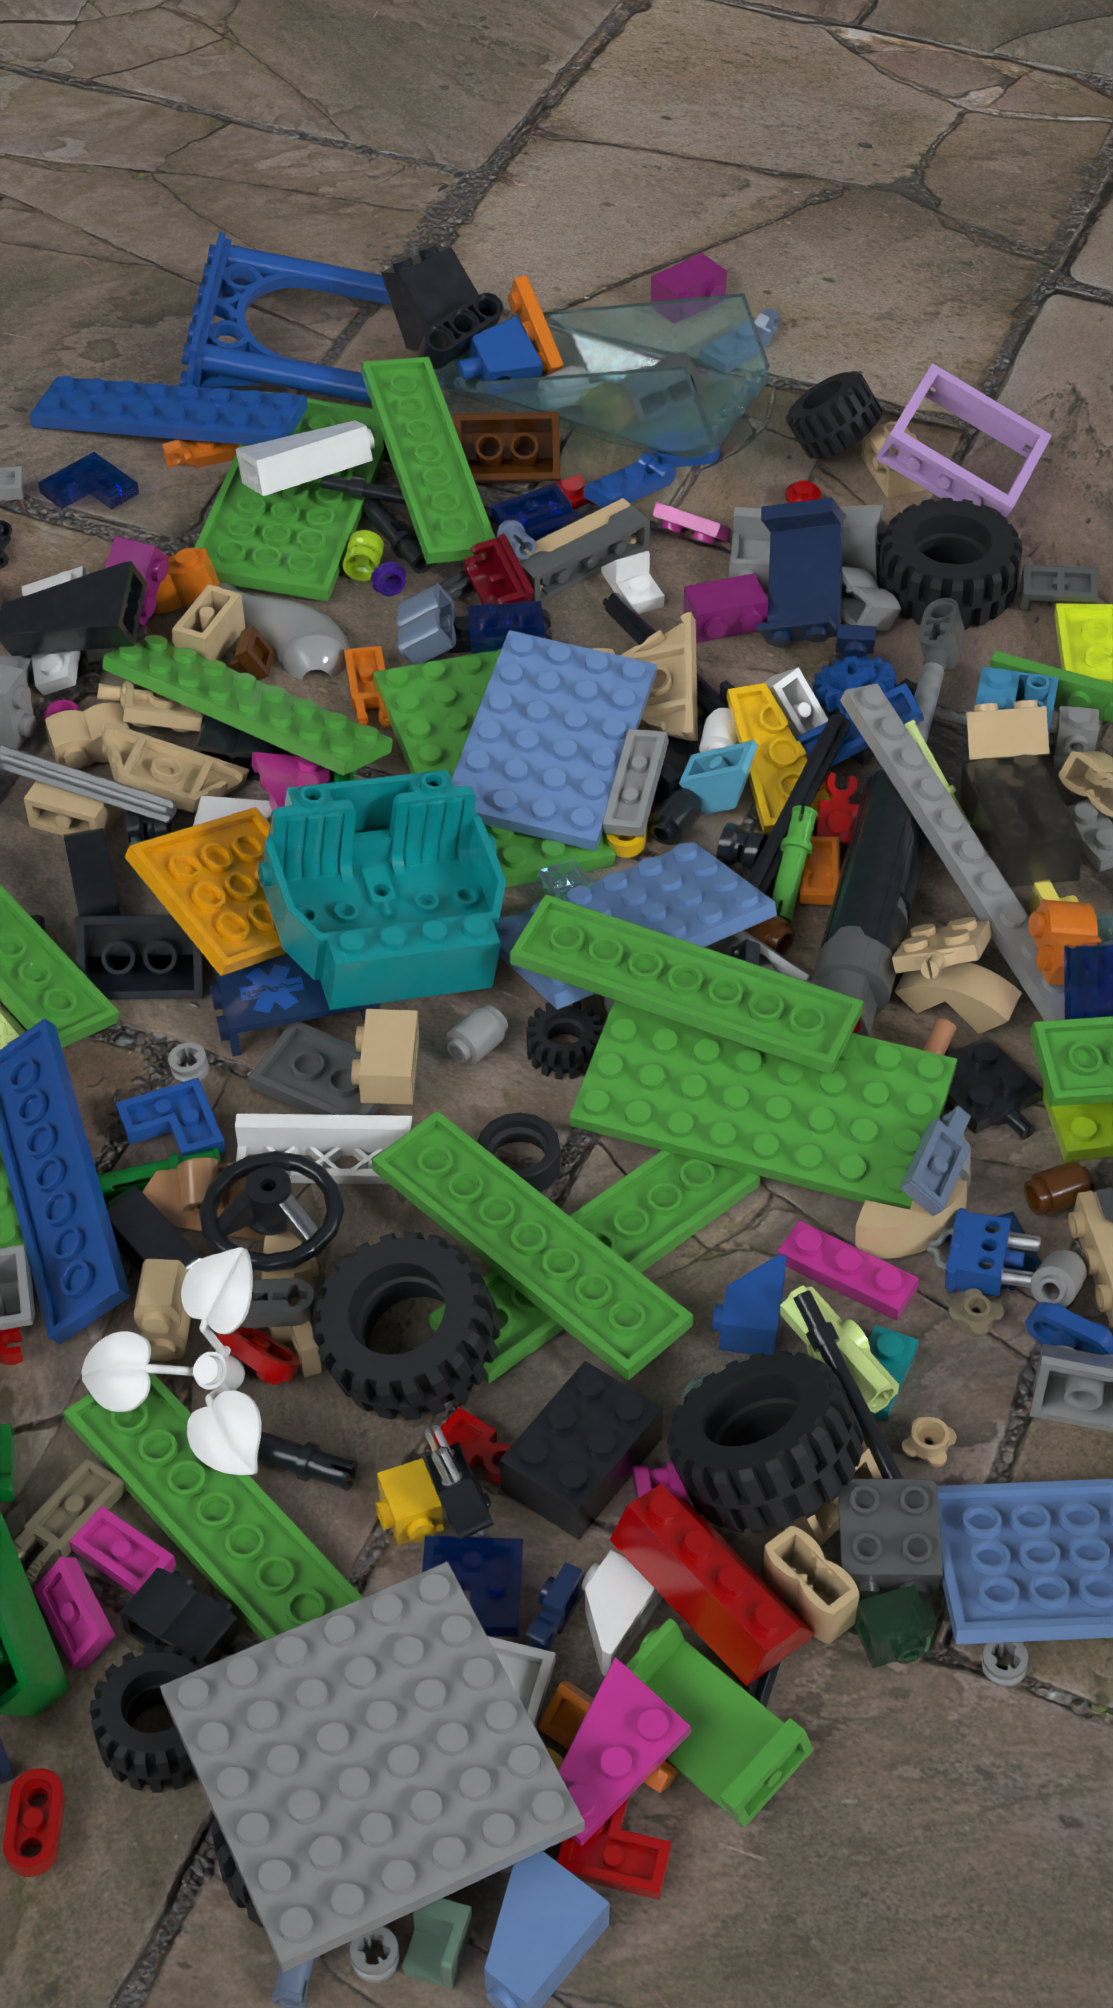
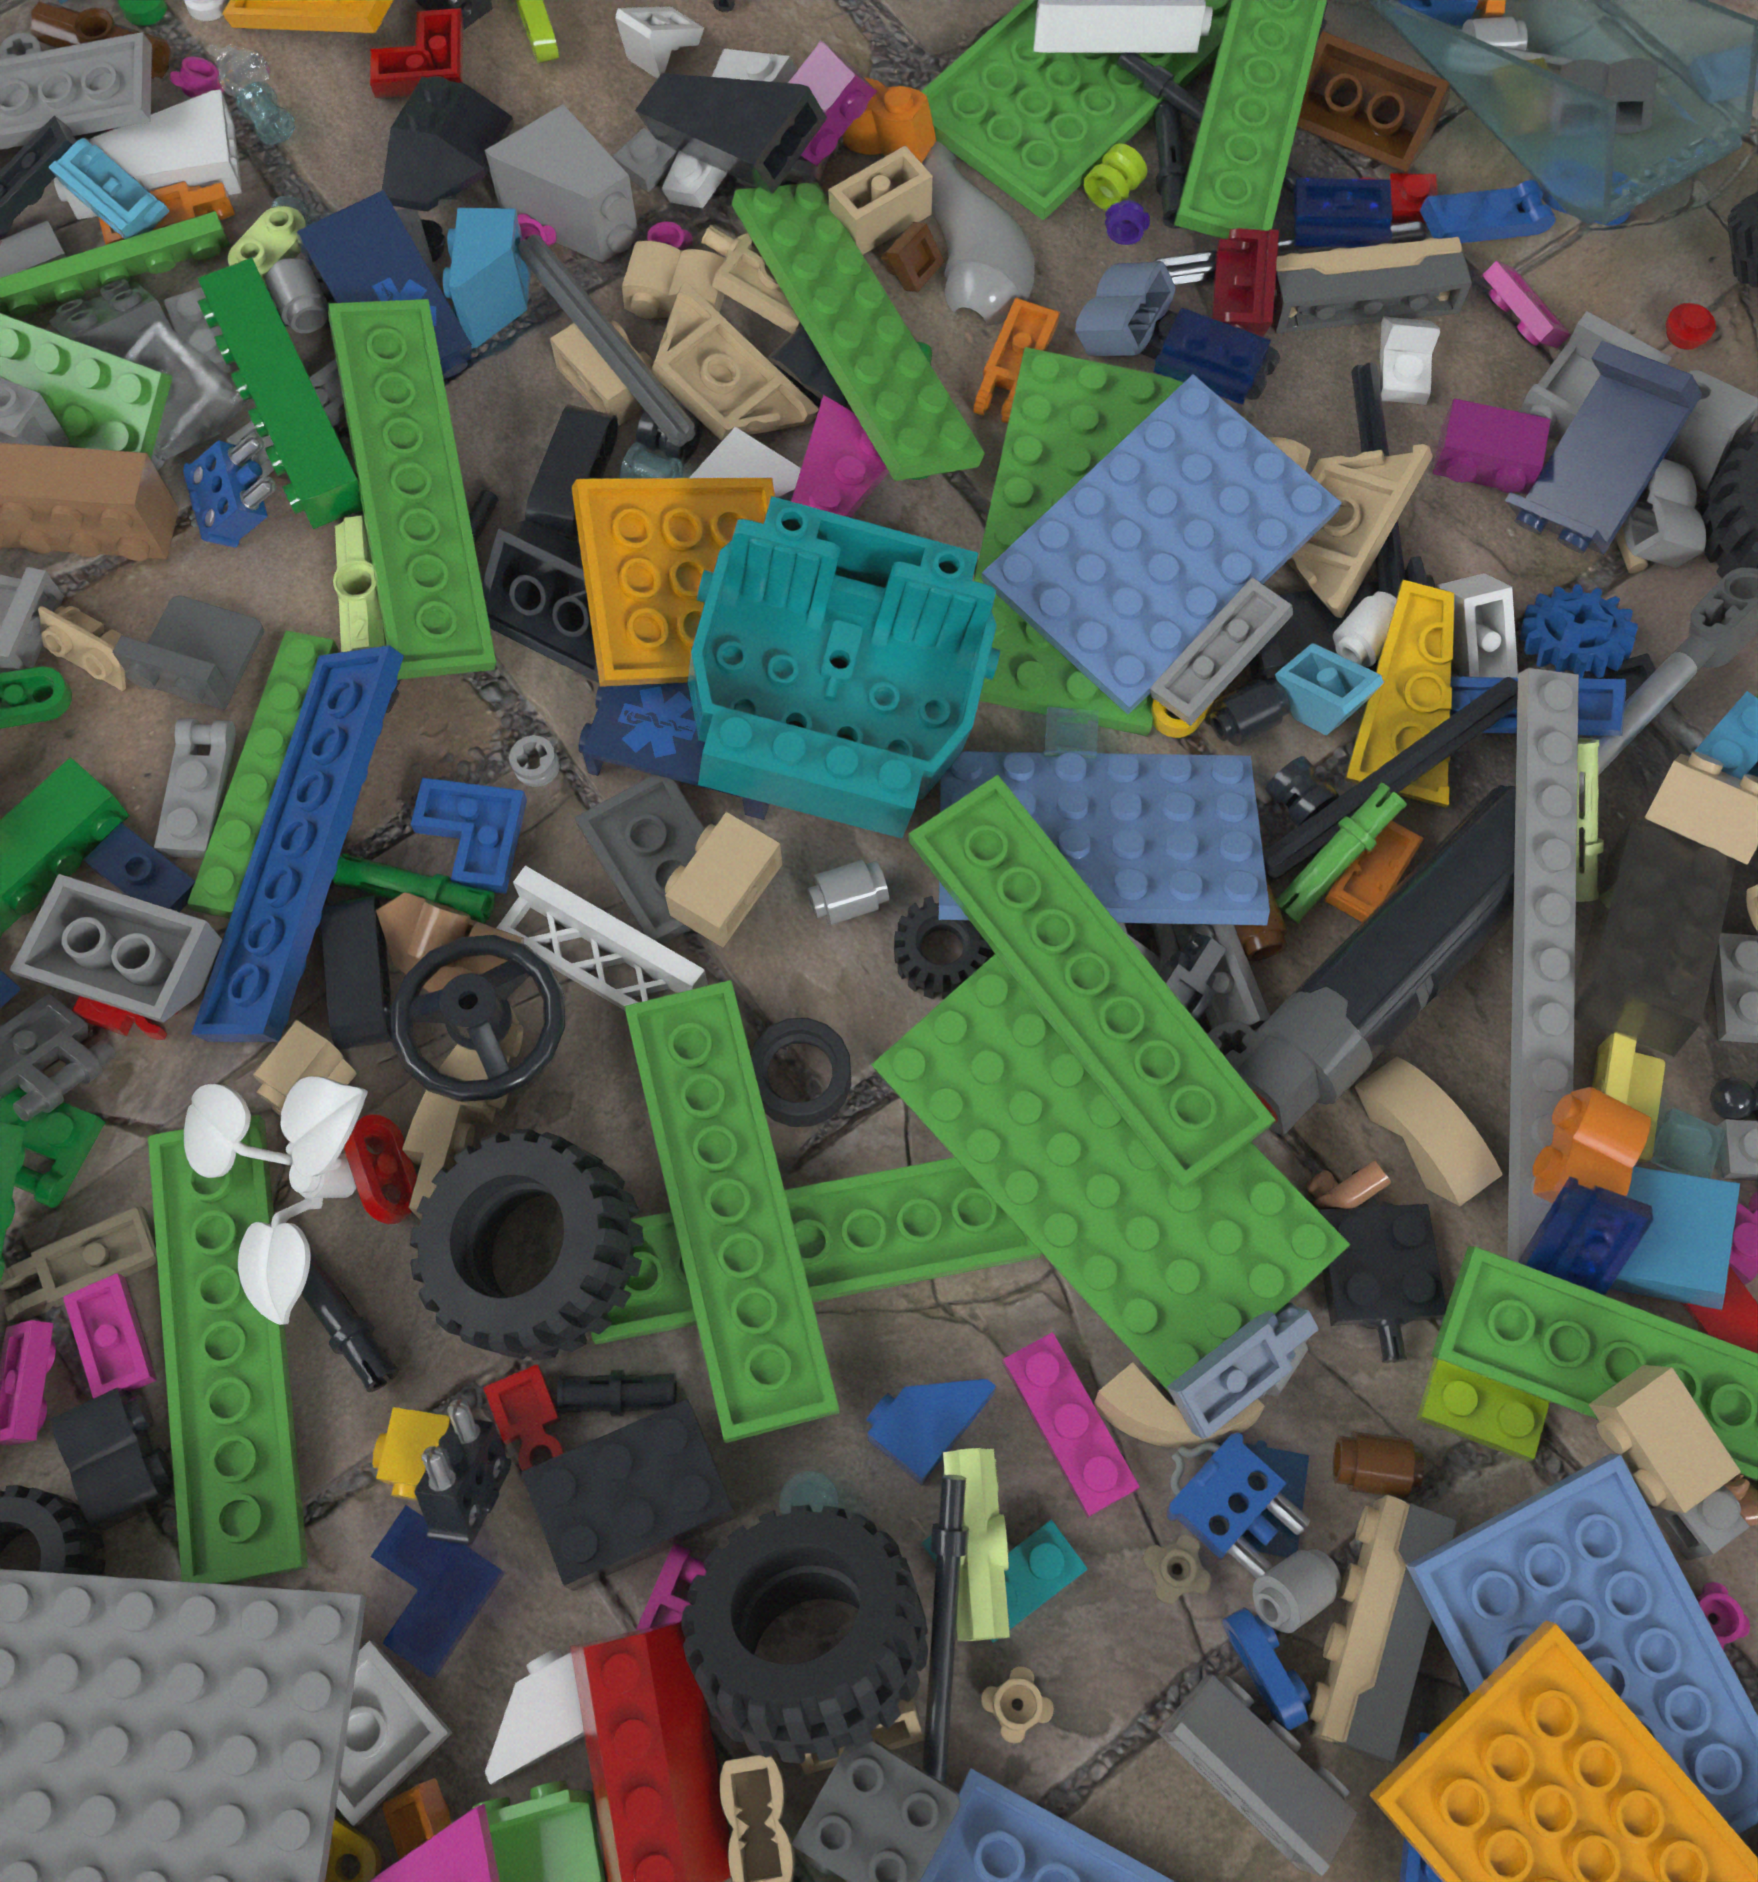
camera: 30 degrees right, 20 degrees up
dark grey beam [239,1278,315,1328] -> none
sand blue pin [497,520,537,560] -> none
dark blue plate [526,1562,583,1651] -> none
red plate [814,773,859,845] -> none
dark blue plate [835,624,876,662] -> none
tan plate [892,917,993,979] -> none
none -> black pin [557,1370,677,1417]

